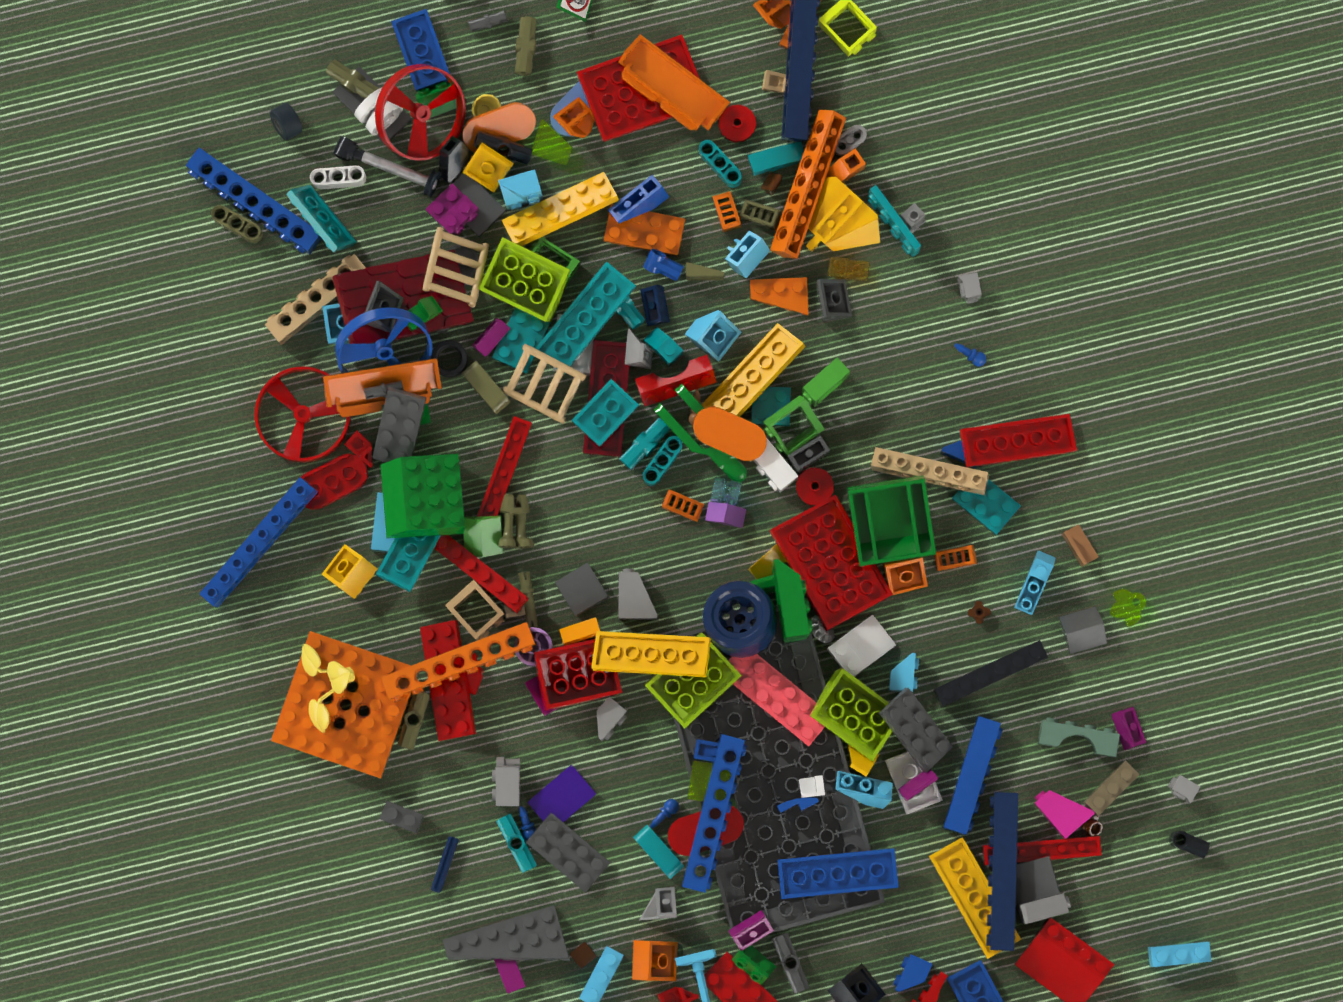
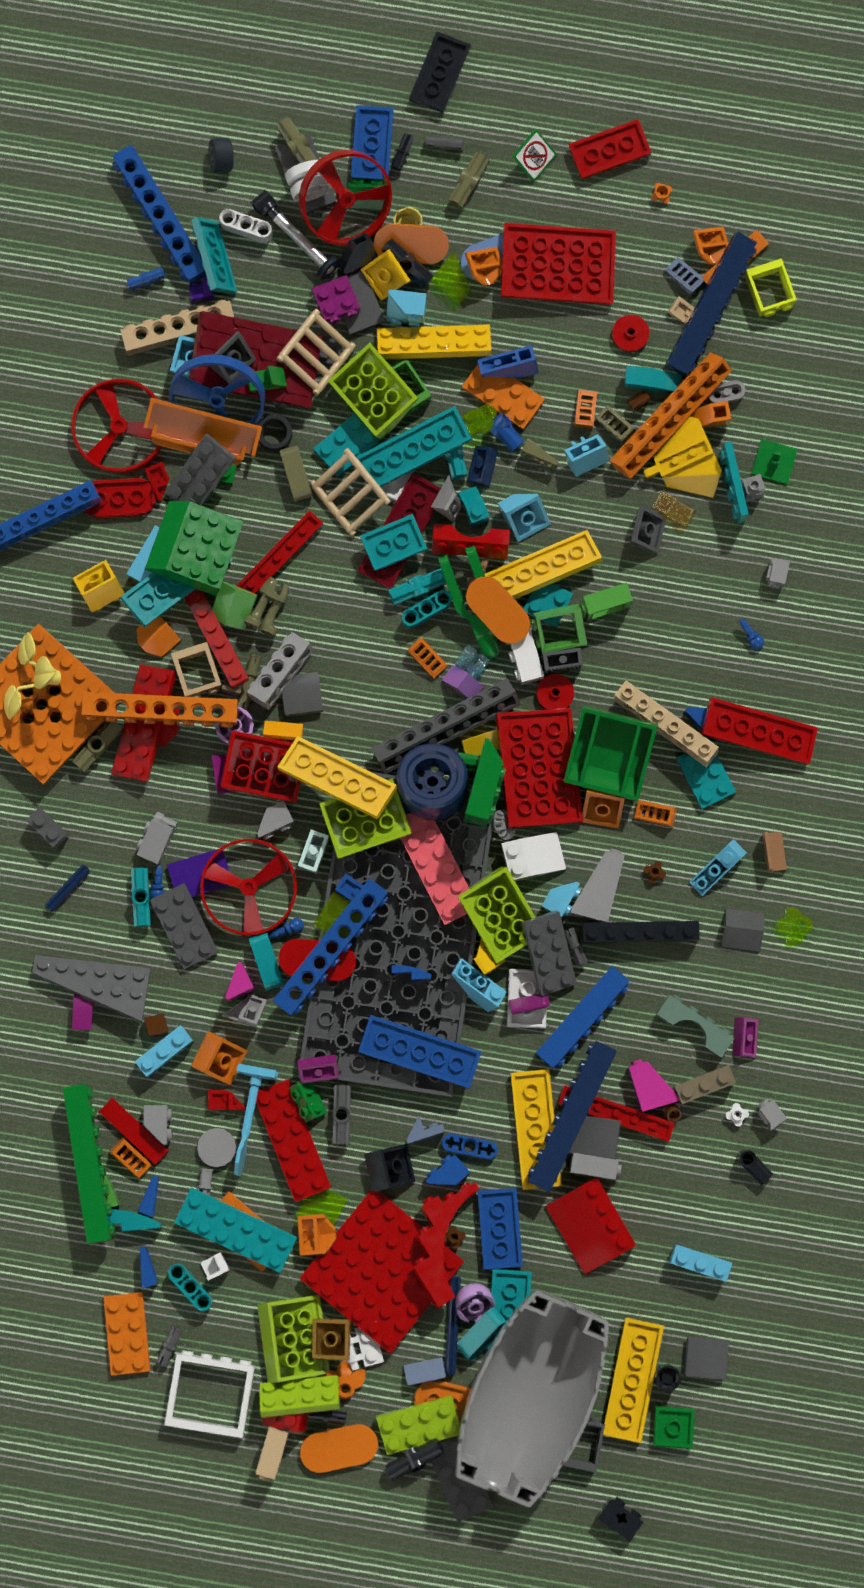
camera: 15 degrees right, 0 degrees up
olive beam [211,205,263,243] -> none
dark grey pin [364,380,404,400] -> none
magenta slope [472,318,510,356] -> none
orange slope [618,34,730,131] -> none
light grey slope [619,569,658,620] -> none
teal beam [699,140,741,188] -> none
orange wing [750,277,809,316] -> none
white panel [799,775,825,798] -> none
none -> blue pin [127,267,166,291]
none -> orange slope [137,617,181,657]
none -> dark purple panel [189,278,214,305]
none -> red piece [200,839,297,936]
none -> dark pink slope [225,961,255,1002]
none -> light grey brick [247,632,314,710]
none -> light aqua brick [298,830,330,874]
none -> dark grey brick [371,678,521,774]
none -> black axle [390,133,414,171]
none -> sand blue slope [406,1116,445,1146]
none -> blue beam [442,1134,498,1159]
none -> clear neon green plate [462,405,497,435]
none -> dark grey axle [564,928,588,967]
none -> light grey slope [570,849,625,923]
none -> sand blue slope [664,257,705,296]
none -> white plate [726,1103,749,1126]
none -> green piece [751,439,798,485]

